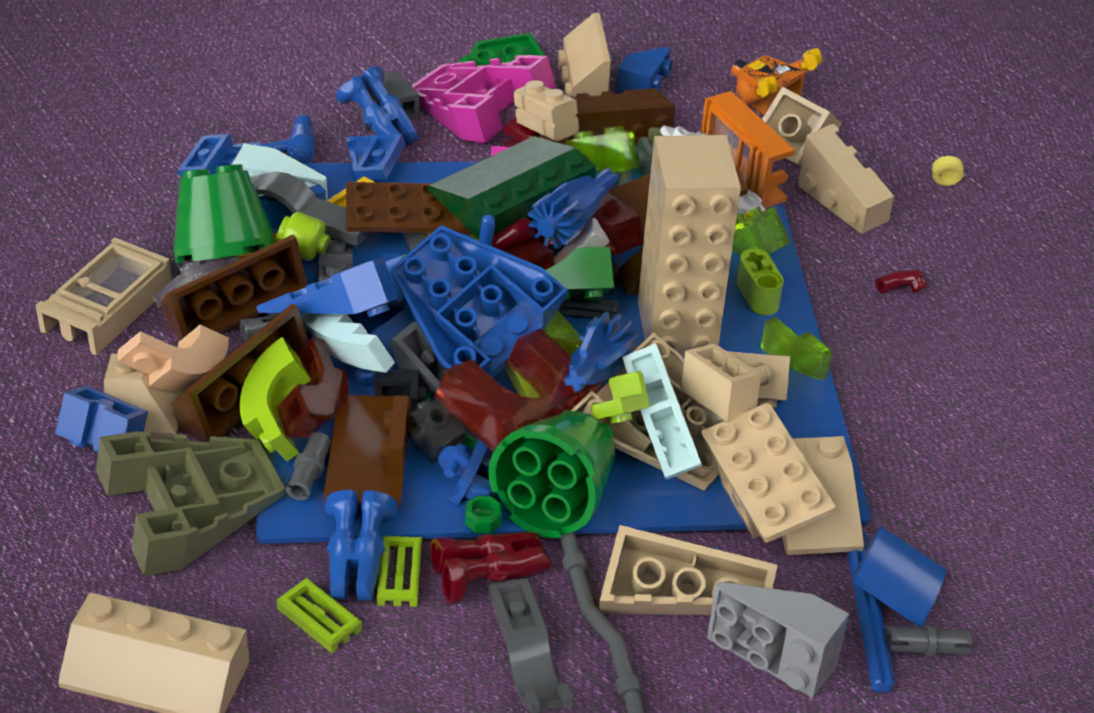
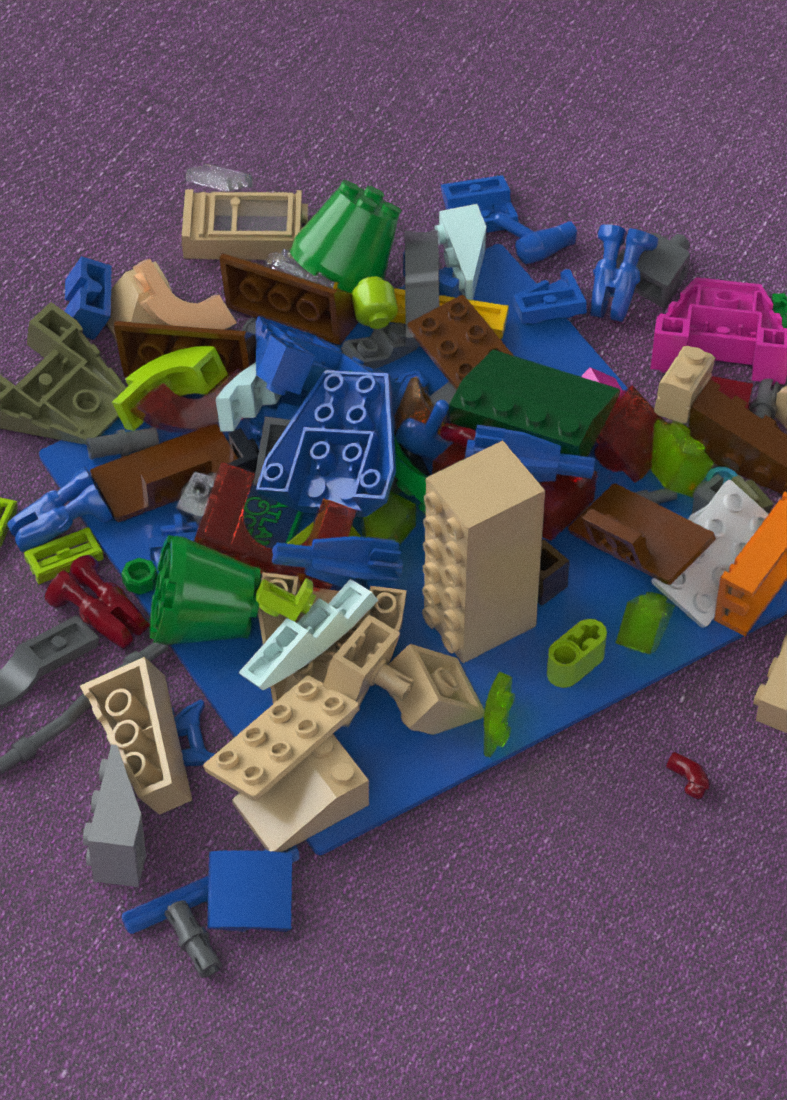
camera: 65 degrees right, 10 degrees up
none -> clear tile [186,164,253,191]

